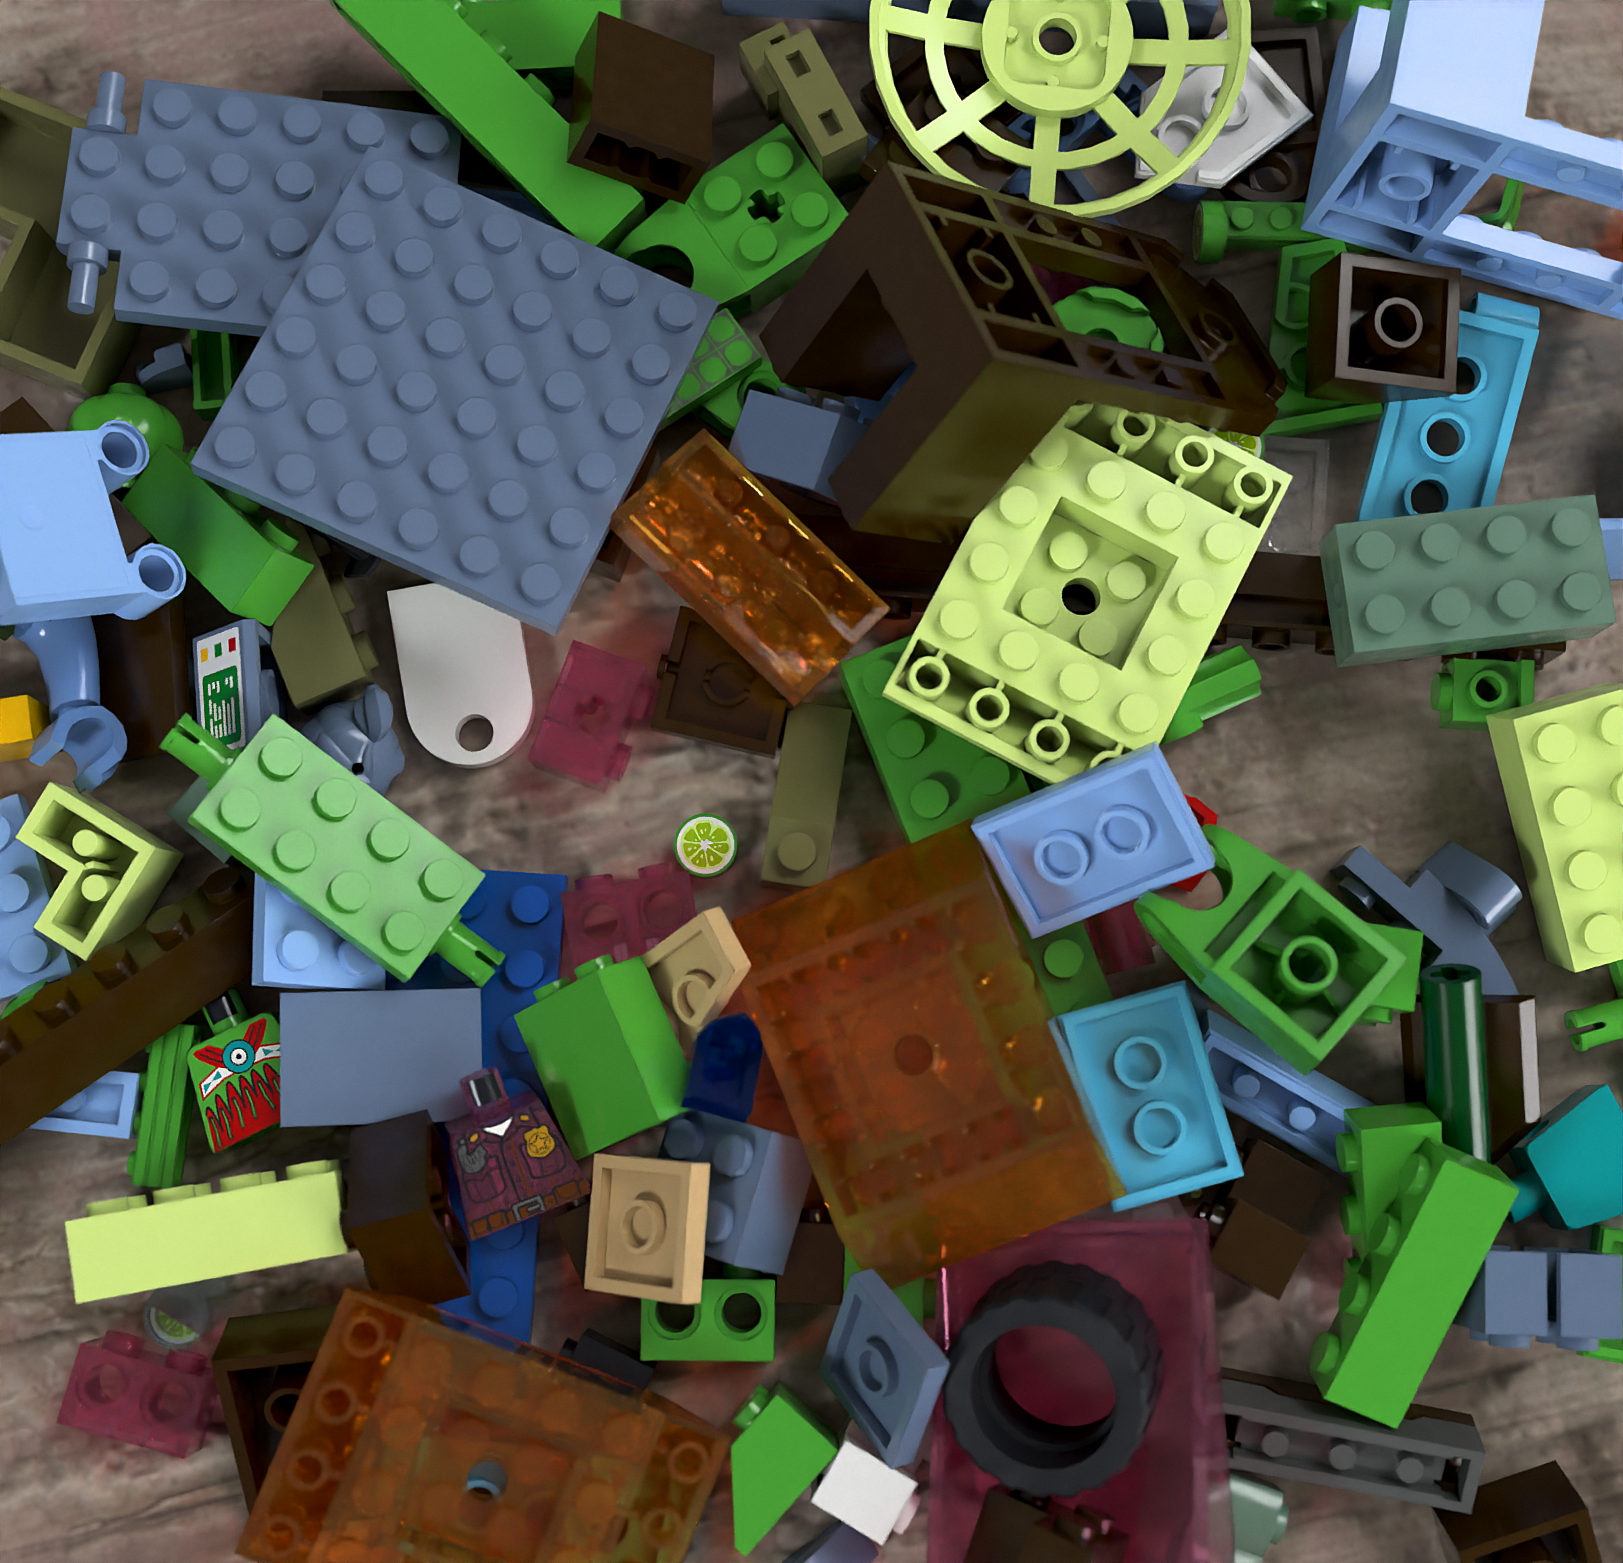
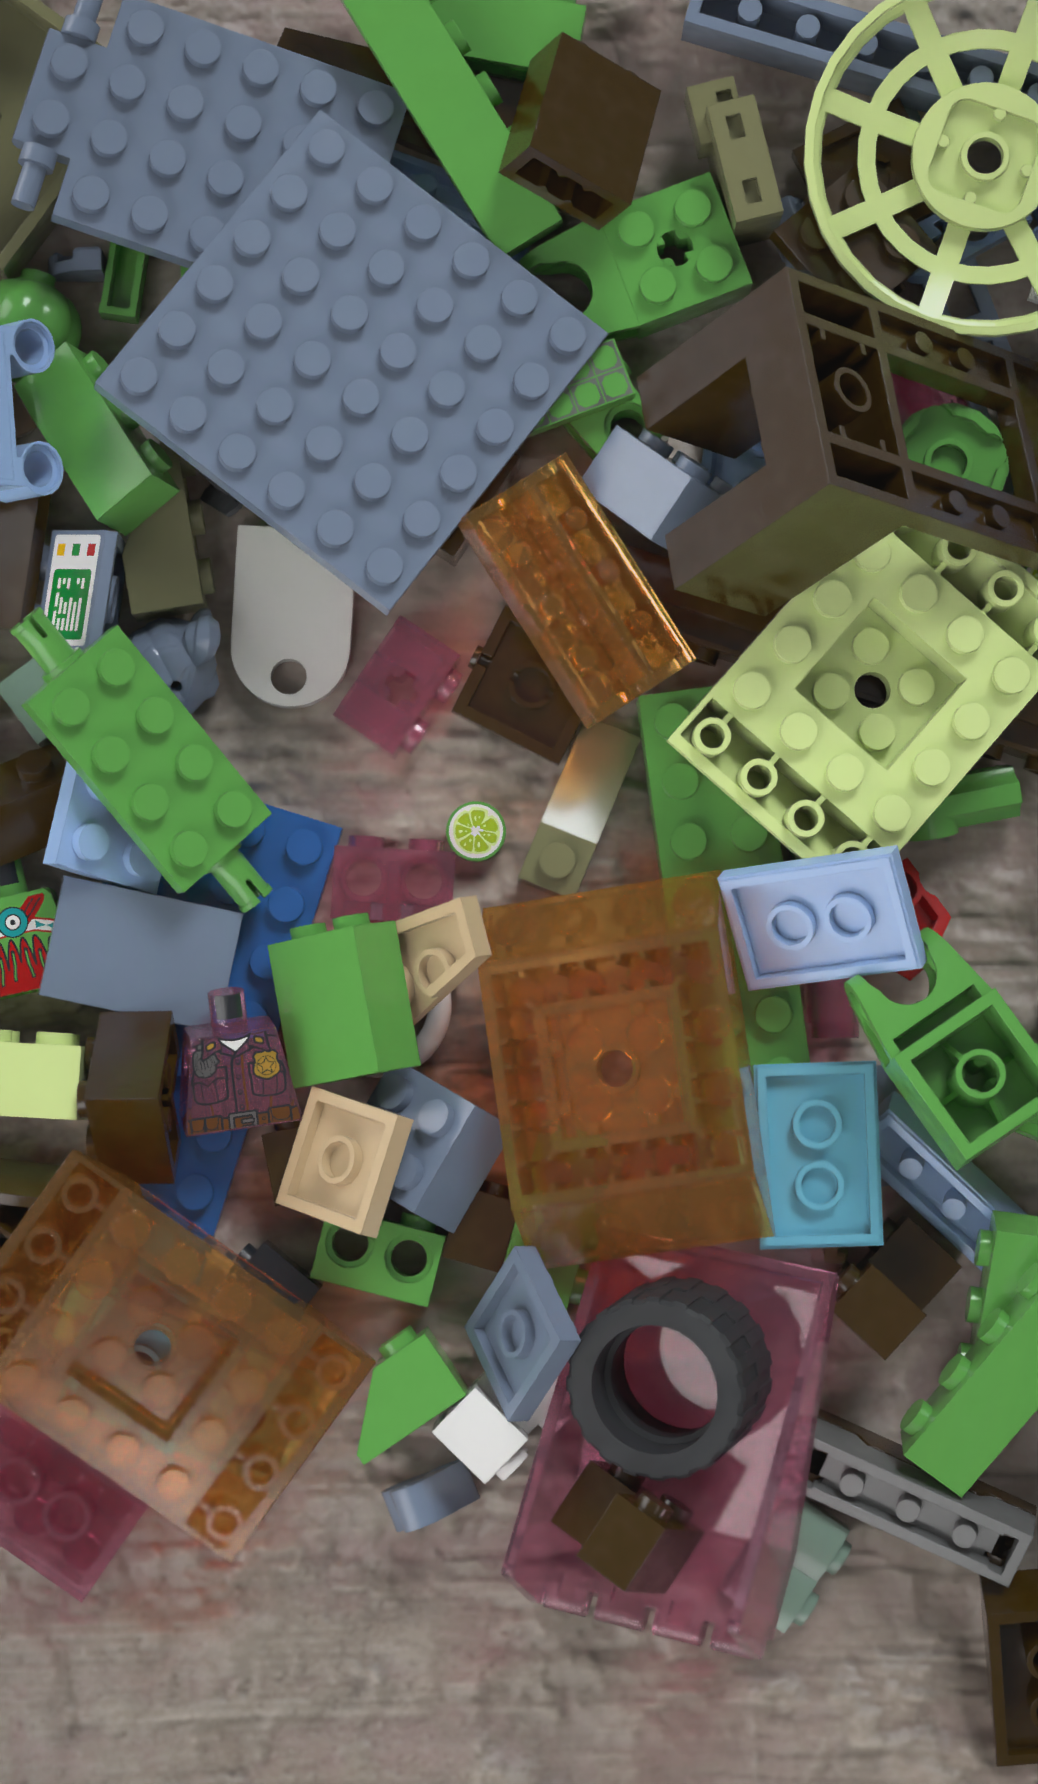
camera: 15 degrees right, 5 degrees up
clear blue plate [680,1012,764,1123] -> none

